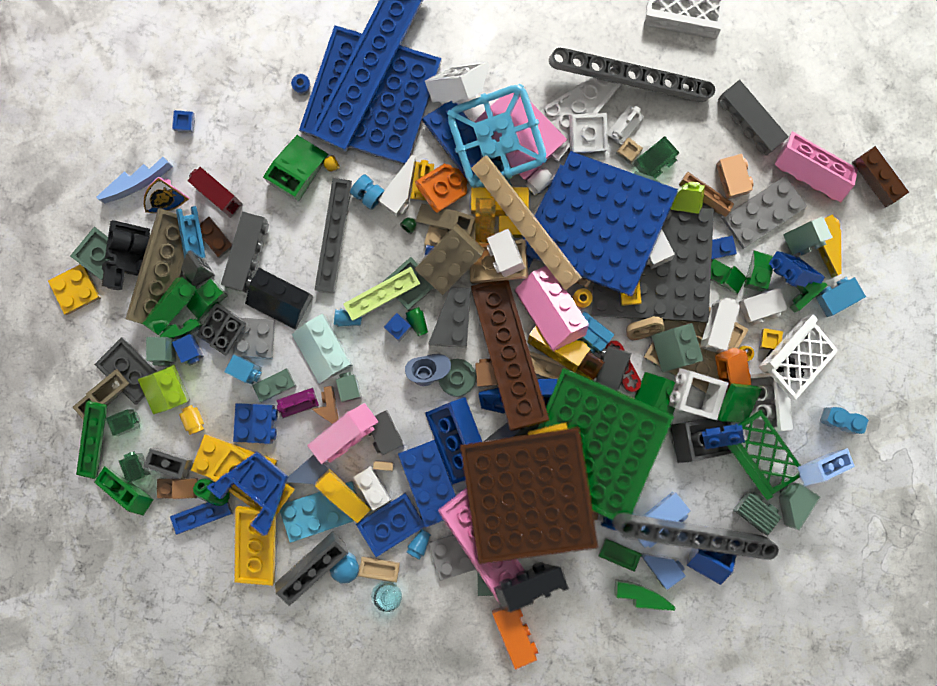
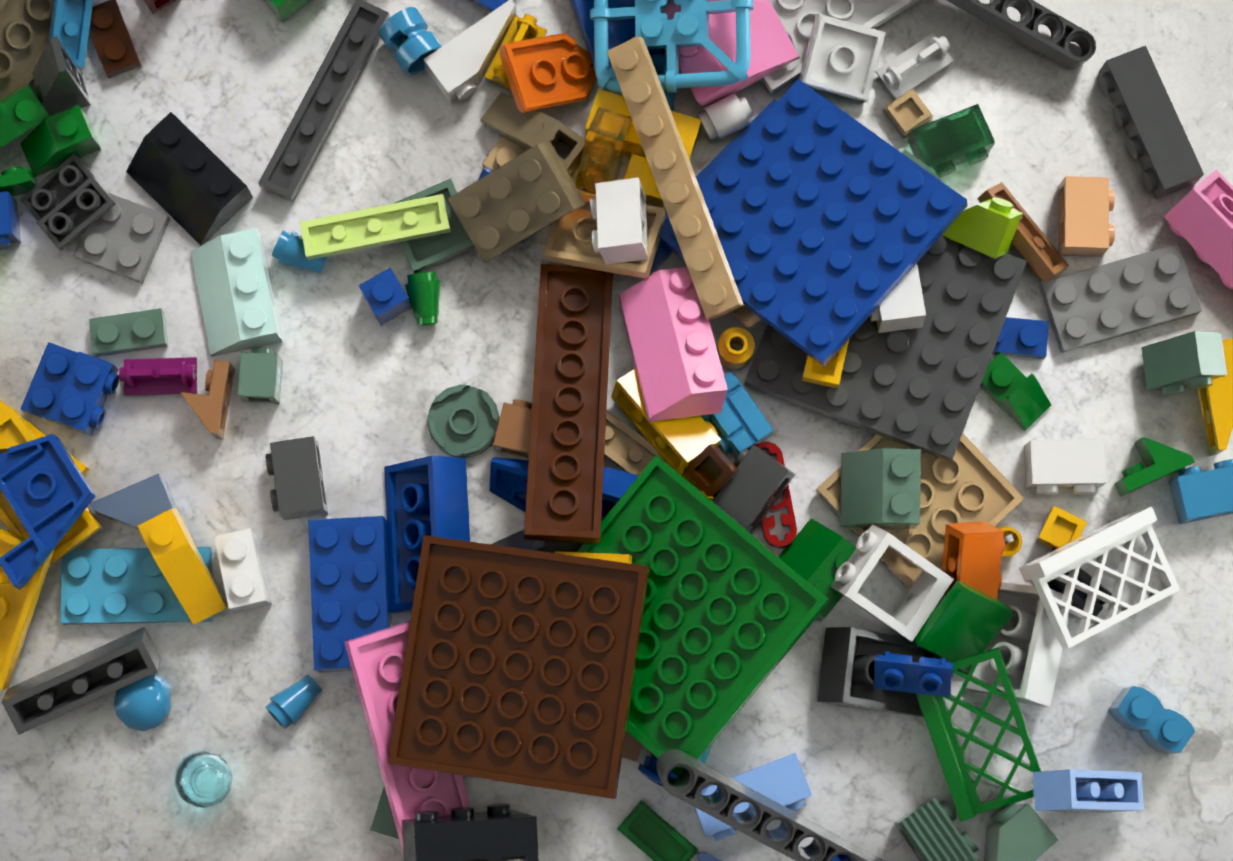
camera: 15 degrees right, 5 degrees down
dark grey brick [221,211,269,293] -> none
dark azure brick [224,354,262,384] -> none
bright pink brick [307,403,378,464] -> none
blue plate [356,493,425,557] -> none
tan tile [358,556,400,583] -> none
tan tile [373,461,394,471] -> none
dark green hinge [400,217,417,234] -> none
sand blue piece [405,354,451,386] -> none
dark grey wedge [428,287,470,348] -> none
light grey plate [429,535,476,581] -> none
tan plate [626,316,664,340] -> none
white window [700,298,740,353] -> none
green slope [744,250,773,292] -> none
blue plate [769,251,825,287] -> none

